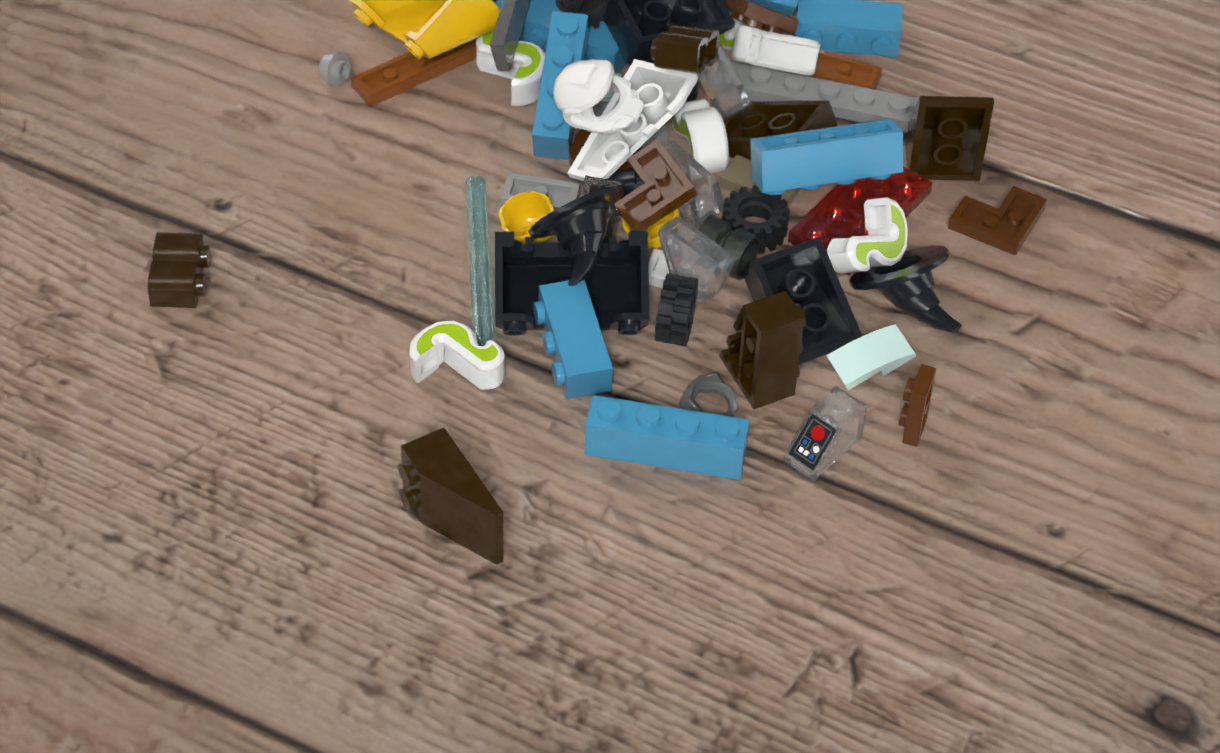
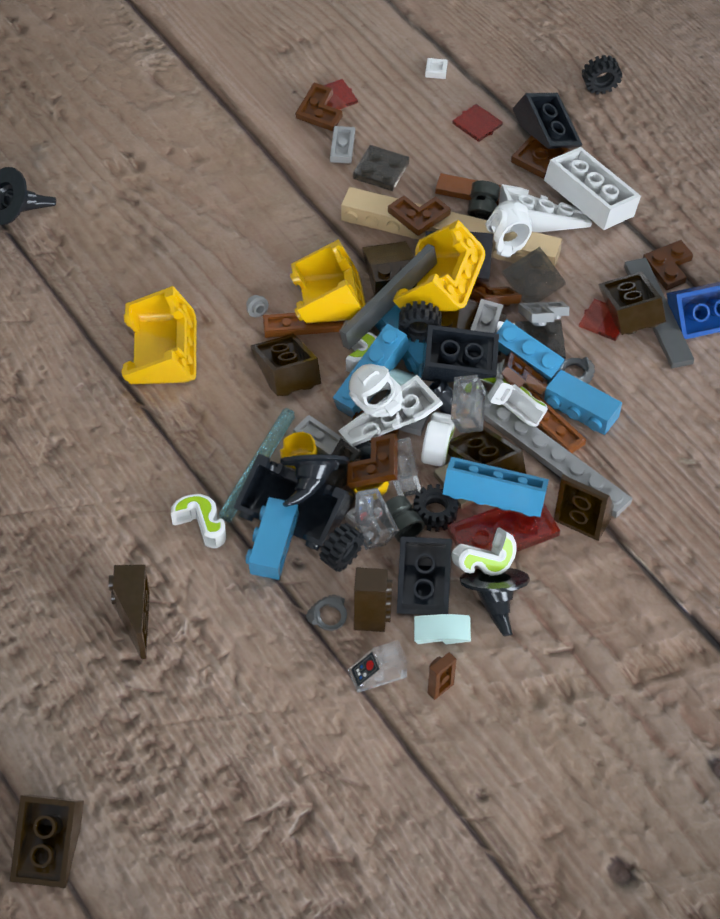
camera: 30 degrees right, 5 degrees up
dark brown brick [147,232,210,308] -> none
dark azure brick [585,395,750,480] -> none
dark brown brick [650,24,720,74] -> none
reddish brown plate [948,186,1047,256] -> none
none -> yellow windscreen [121,286,197,384]
none -> dark brown slope [250,334,321,396]

